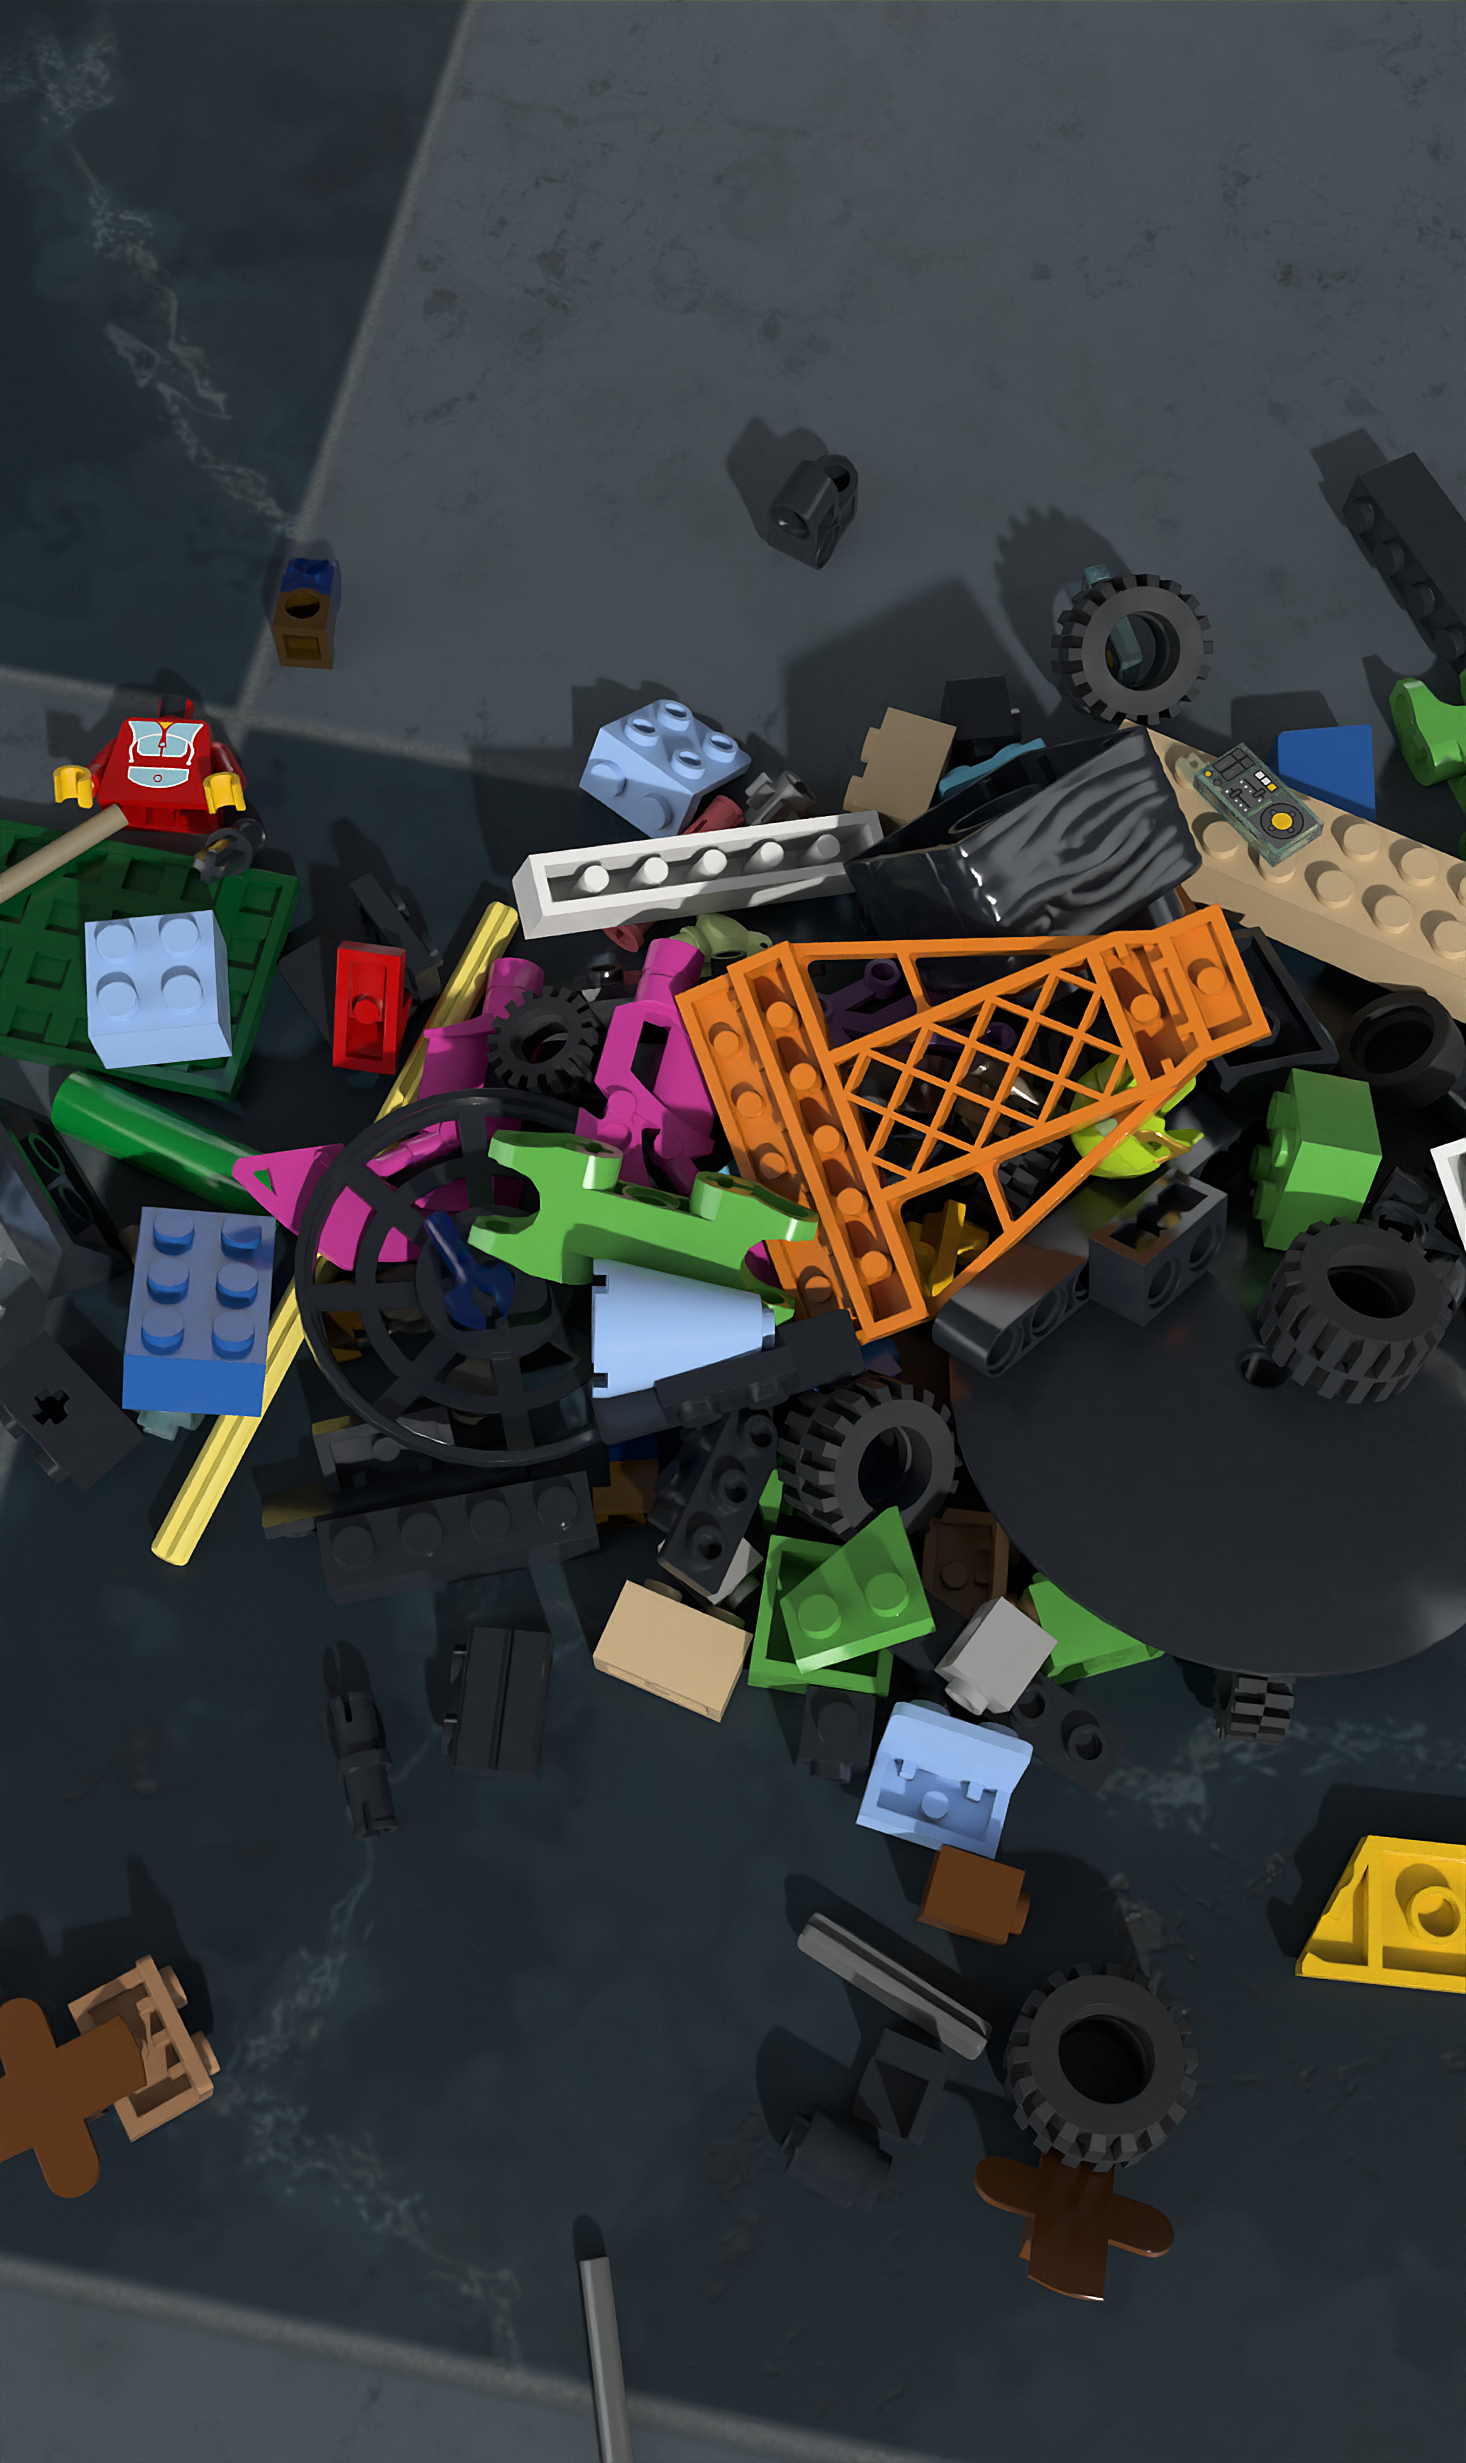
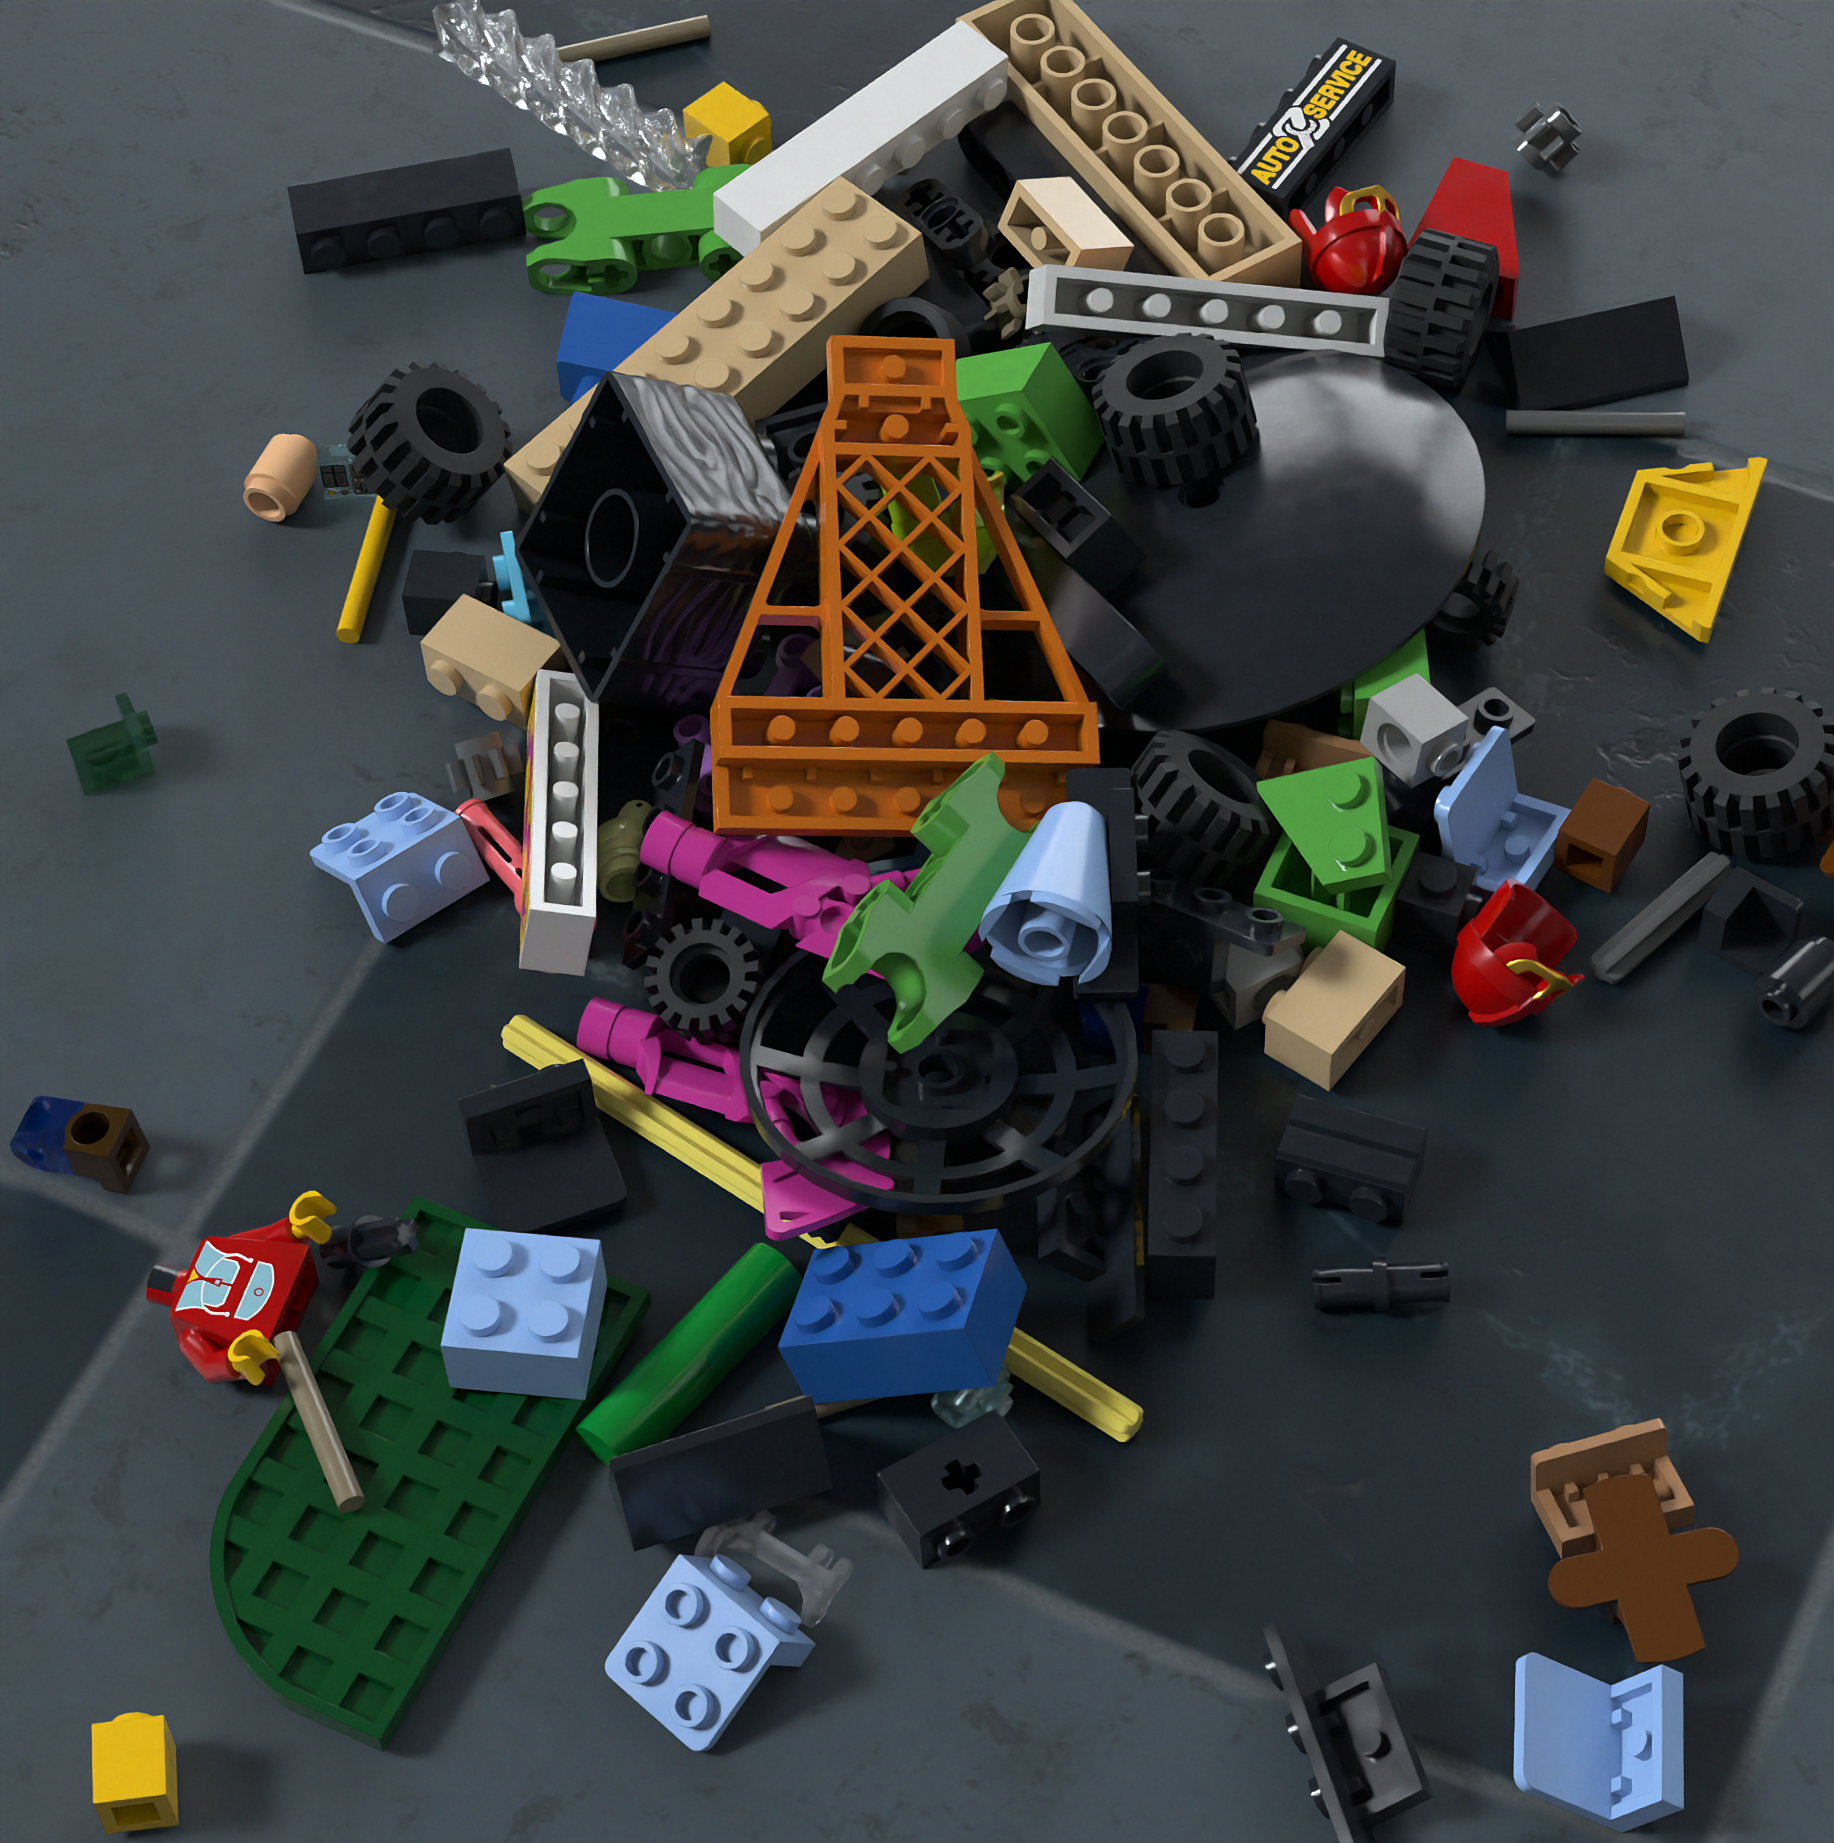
camera: 70 degrees left, 15 degrees down
red slope [333,940,412,1075] -> none
clear blue bar [423,1211,514,1330] -> none
black piece [767,454,859,570] -> none
tile [1193,742,1324,867] -> none
none -> clear green bracket [66,692,158,796]
none -> light nougat brick [243,434,323,522]
none -> yellow bar [336,495,398,644]
none -> red helmet [1451,878,1585,1028]

